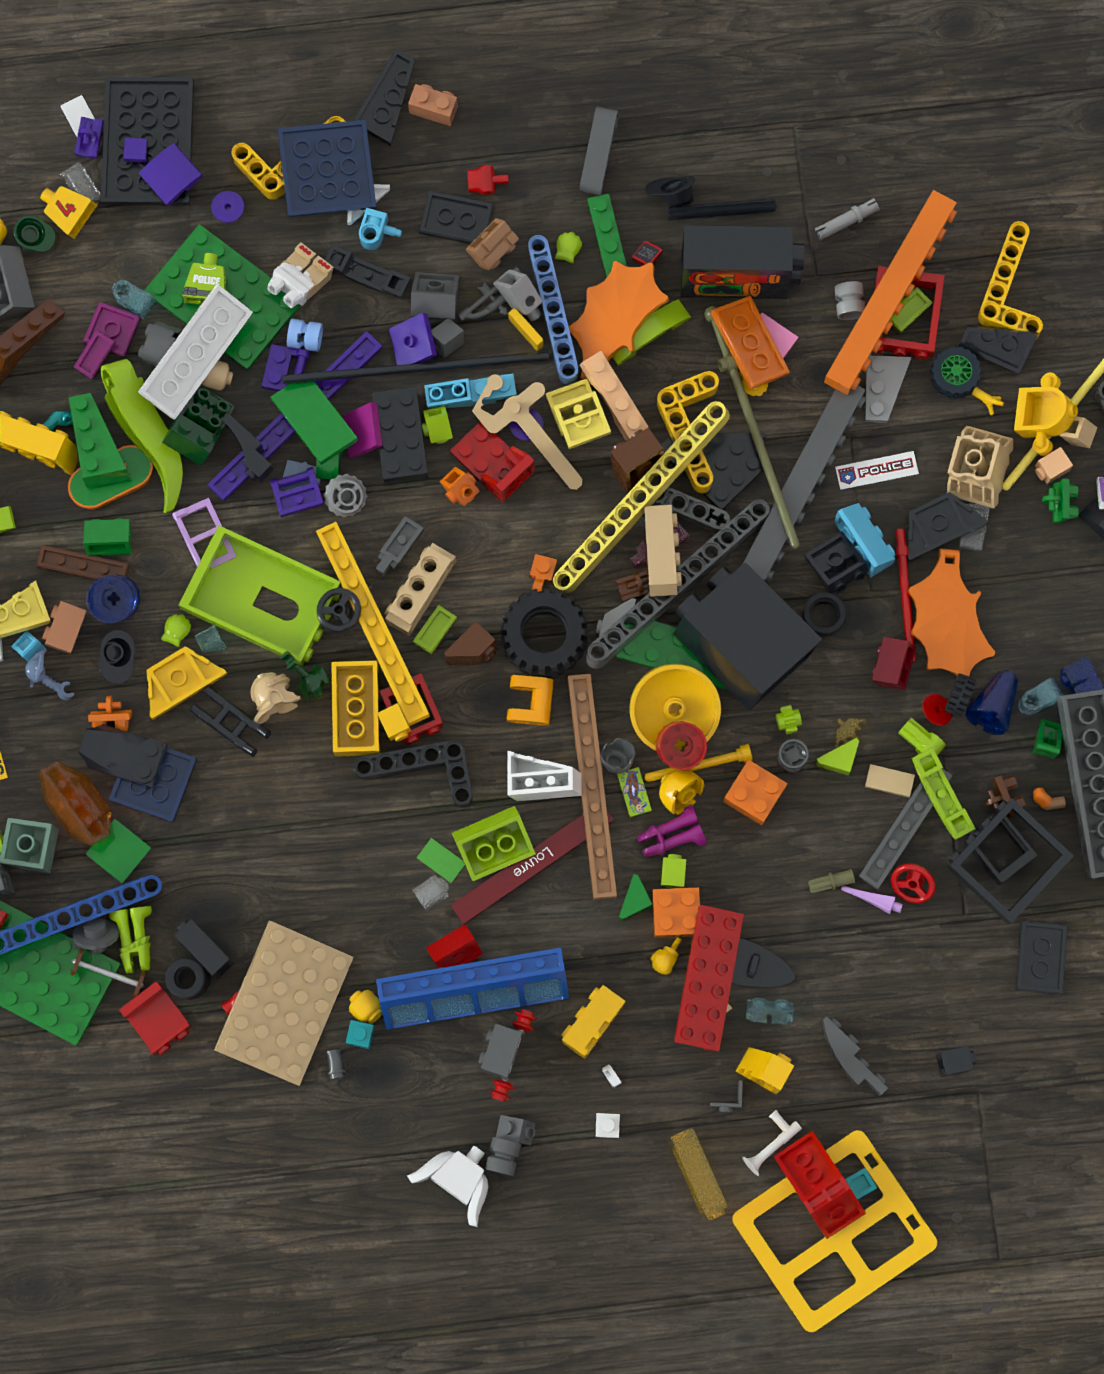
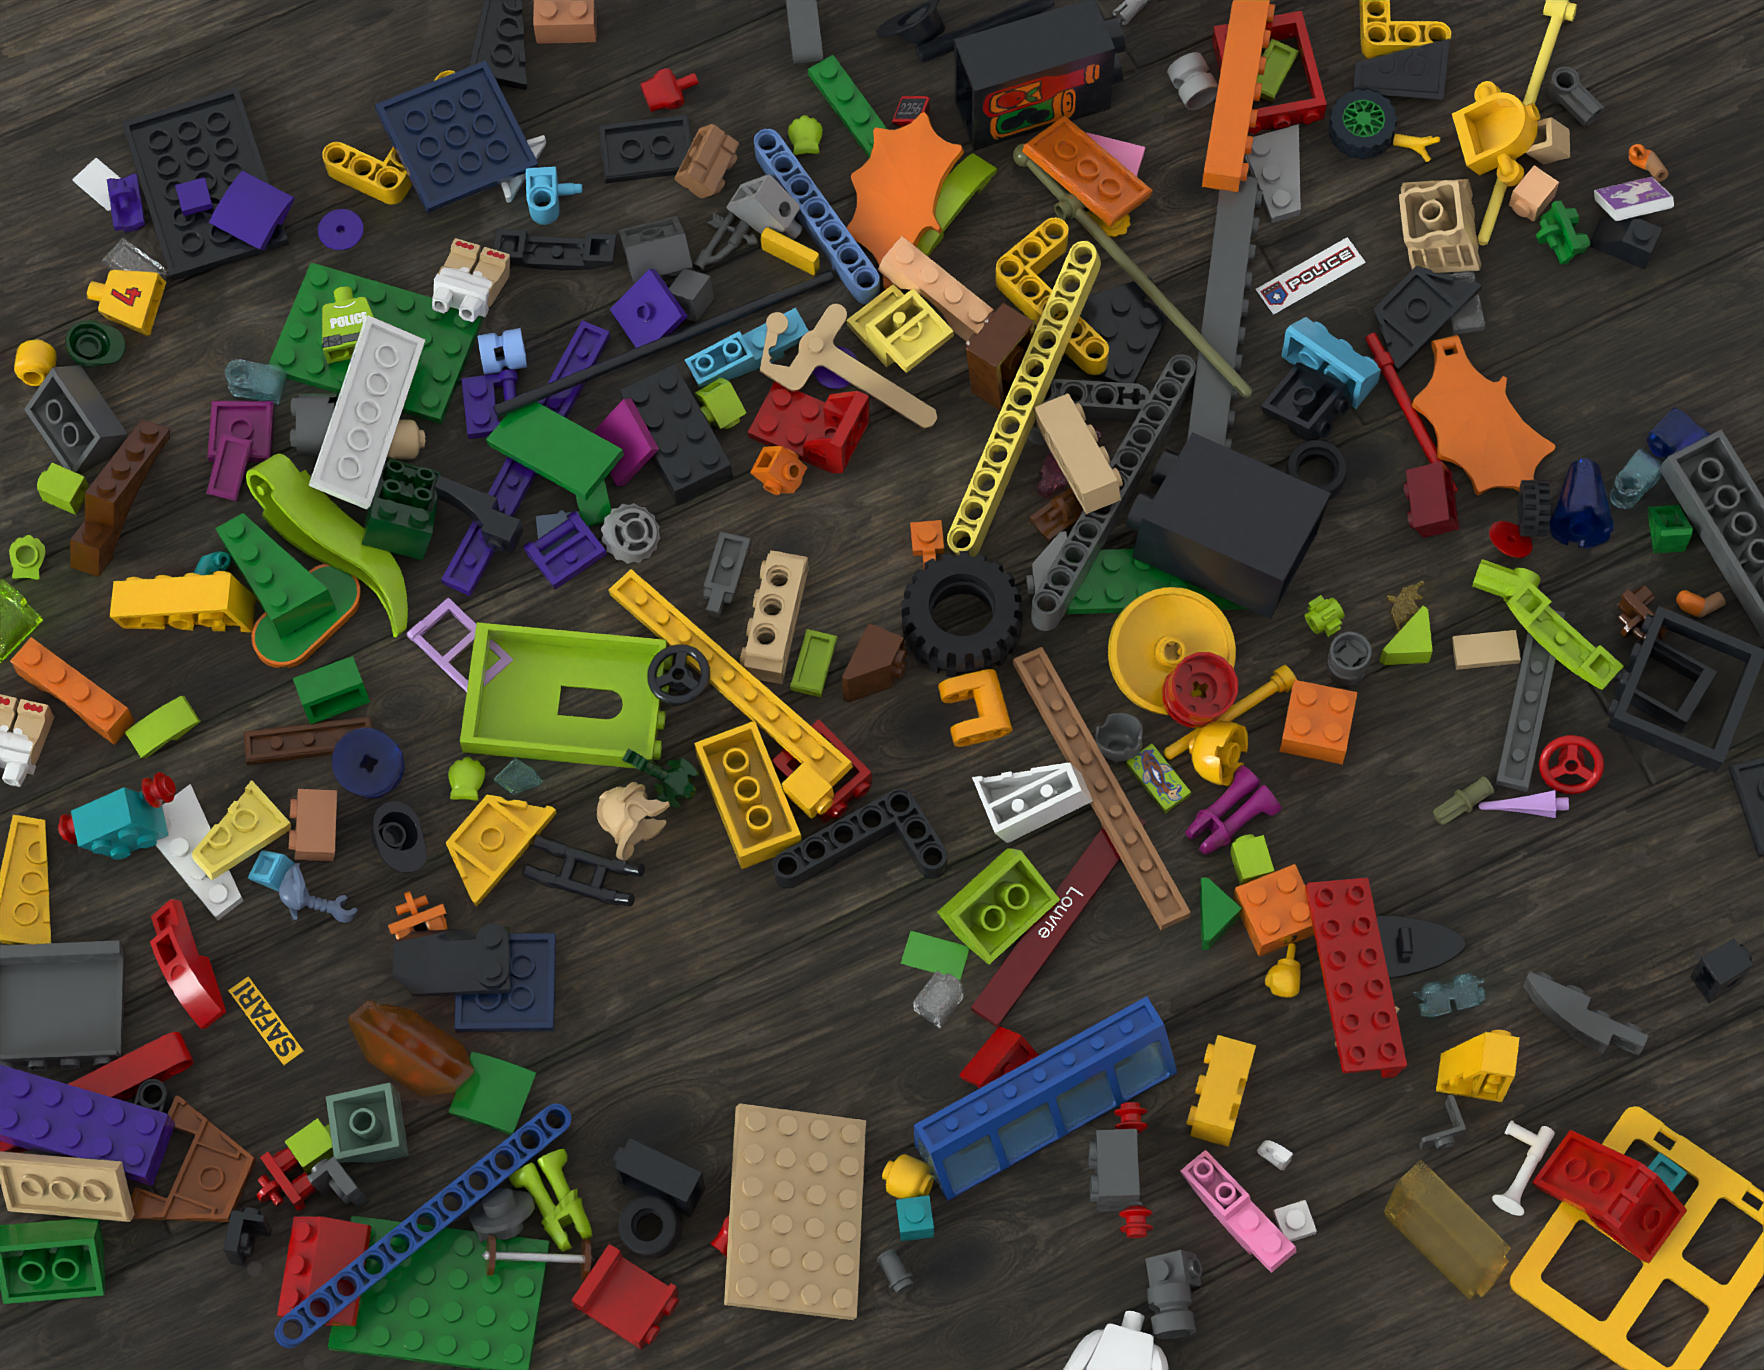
camera: 20 degrees left, 10 degrees down
none -> bright pink slope [1180,1150,1297,1273]

